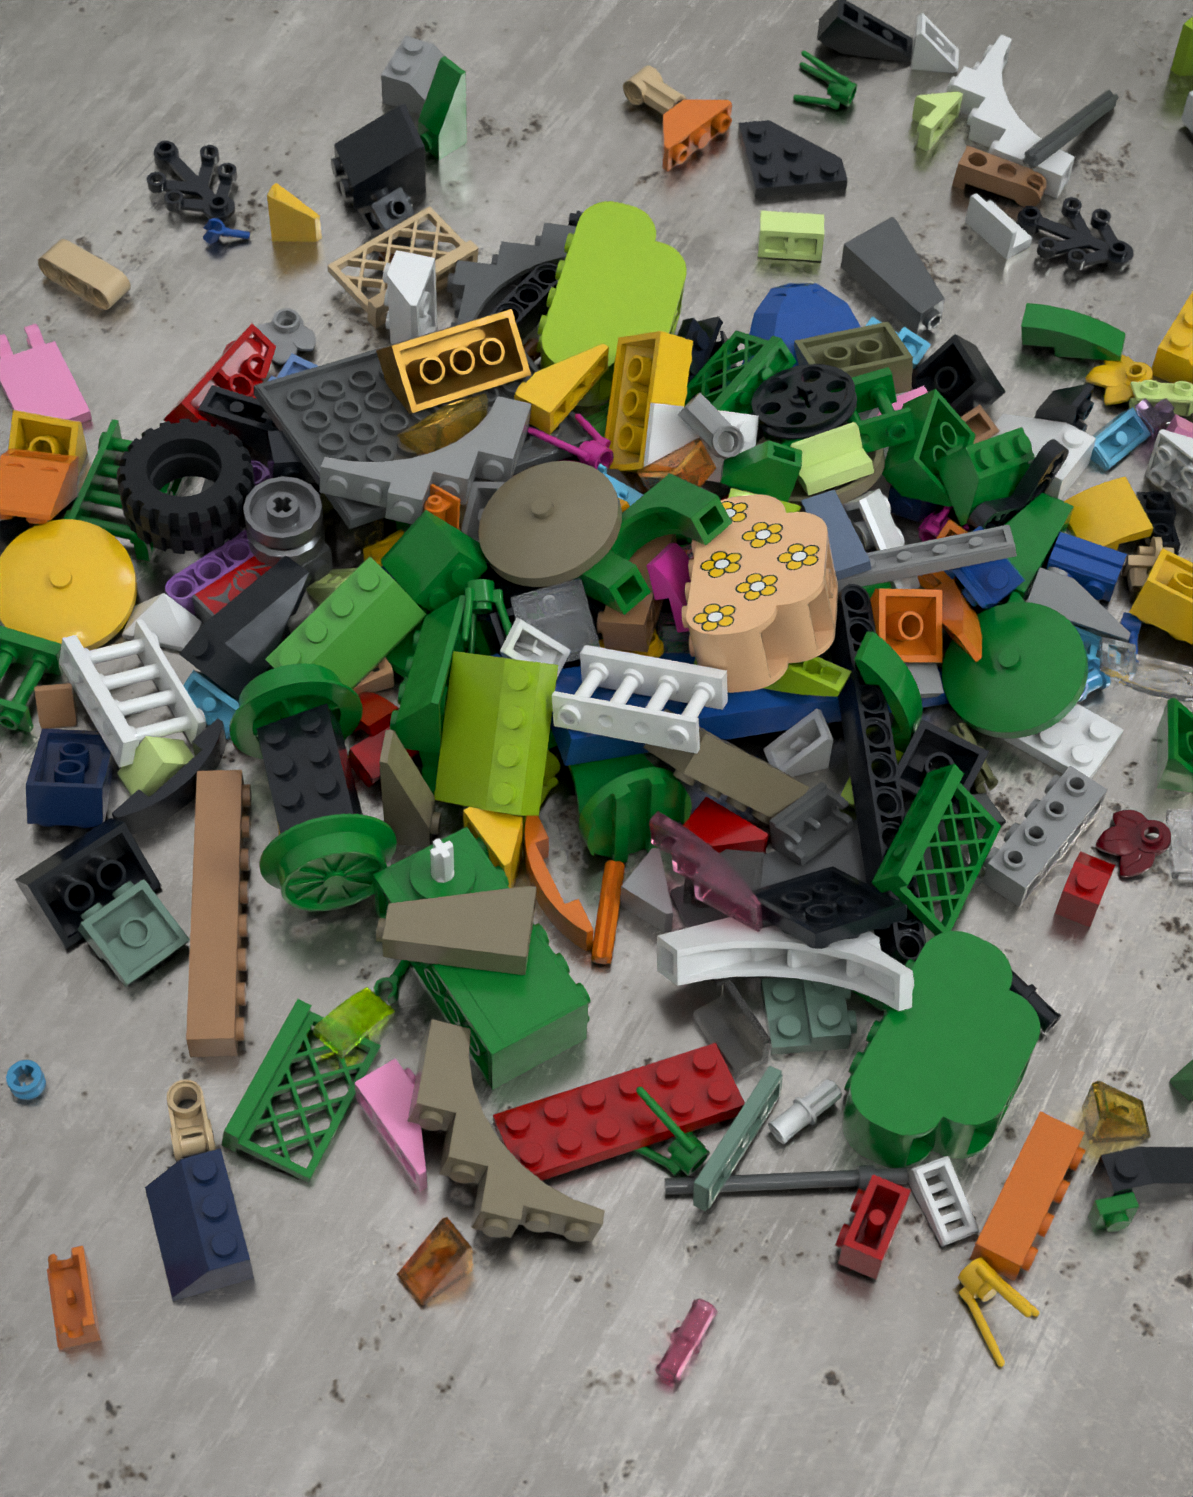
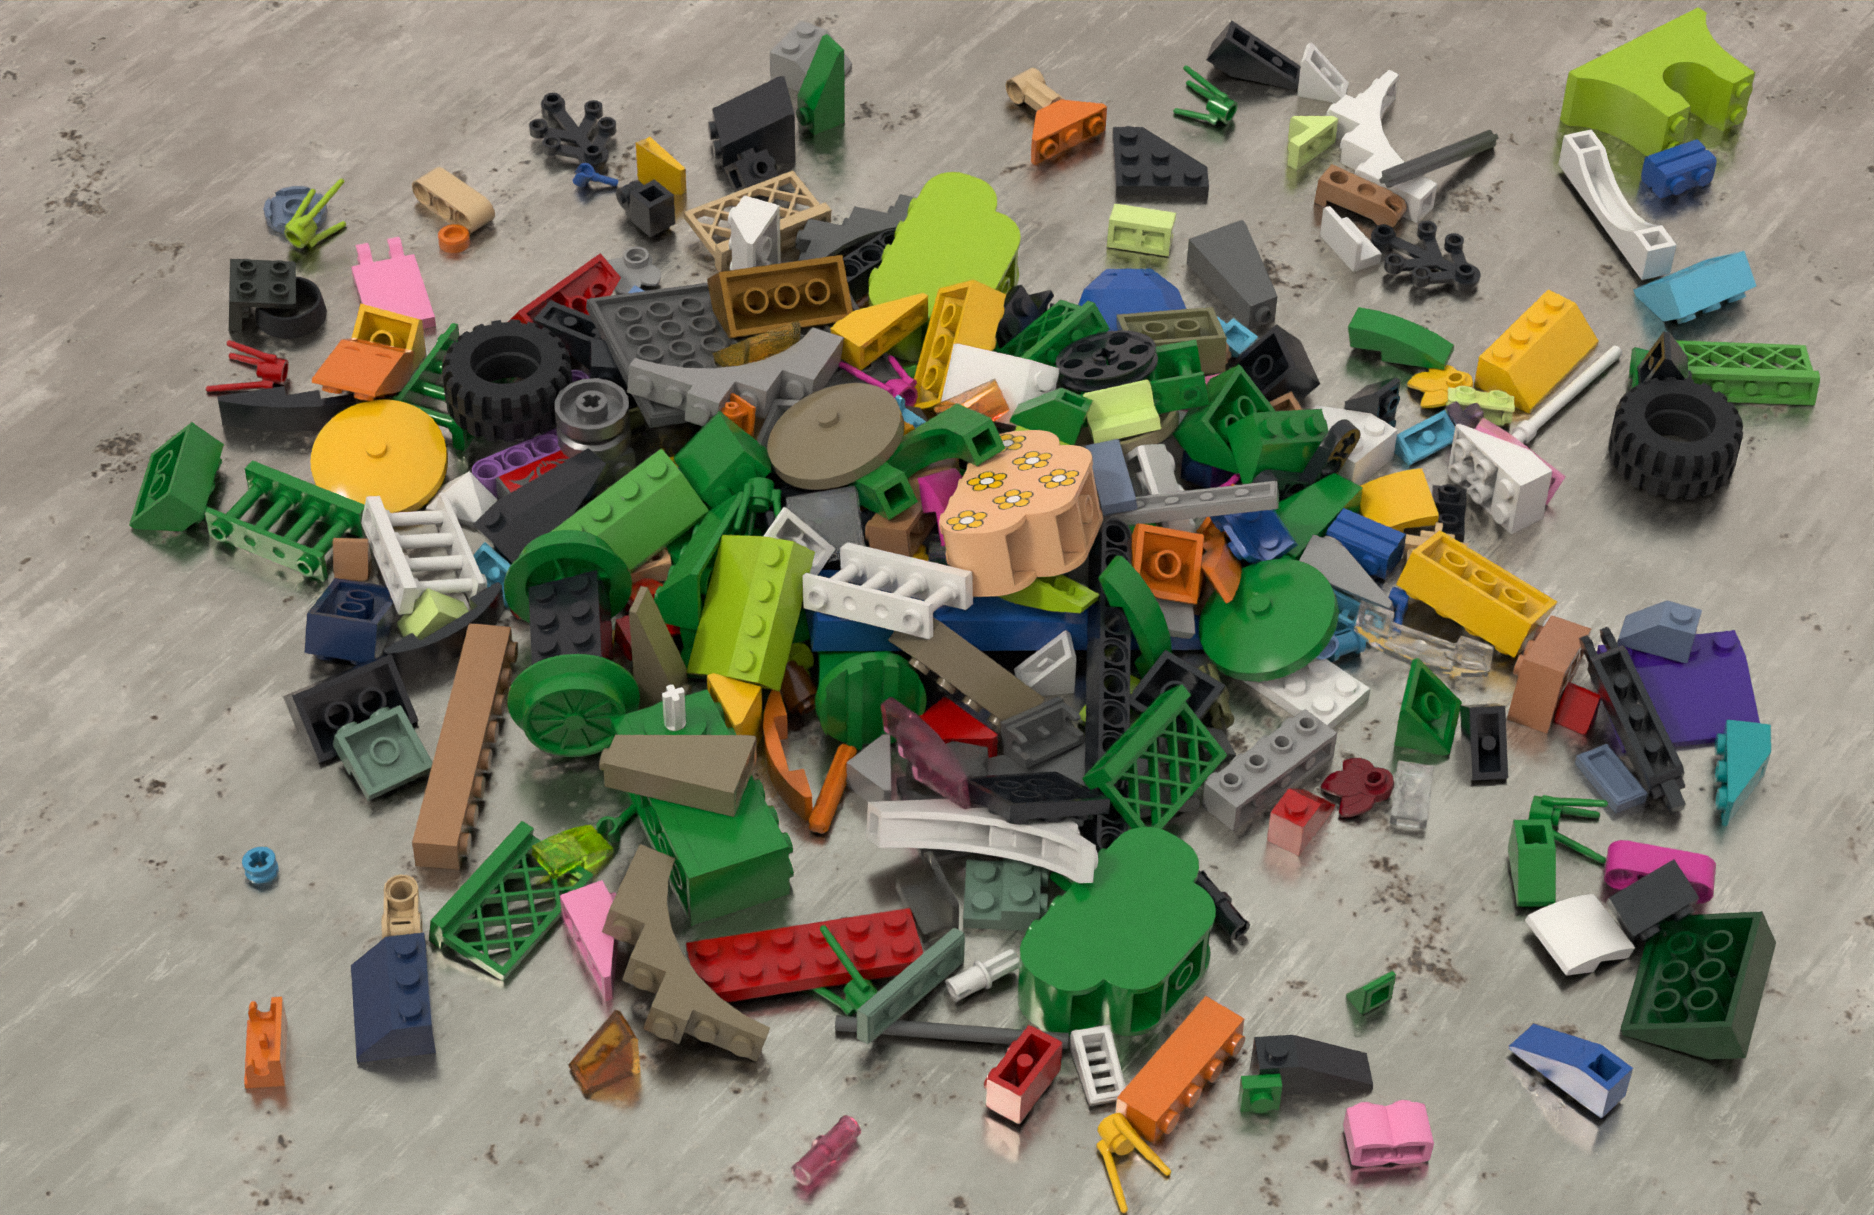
camera: 10 degrees right, 10 degrees down
light grey piece [677,393,745,458] -> none
clear yellow slope [1081,1080,1151,1144] -> none
none -> orange tile [438,224,470,253]
none -> black brick [616,179,675,237]
none -> reddish brown brick [780,660,818,715]

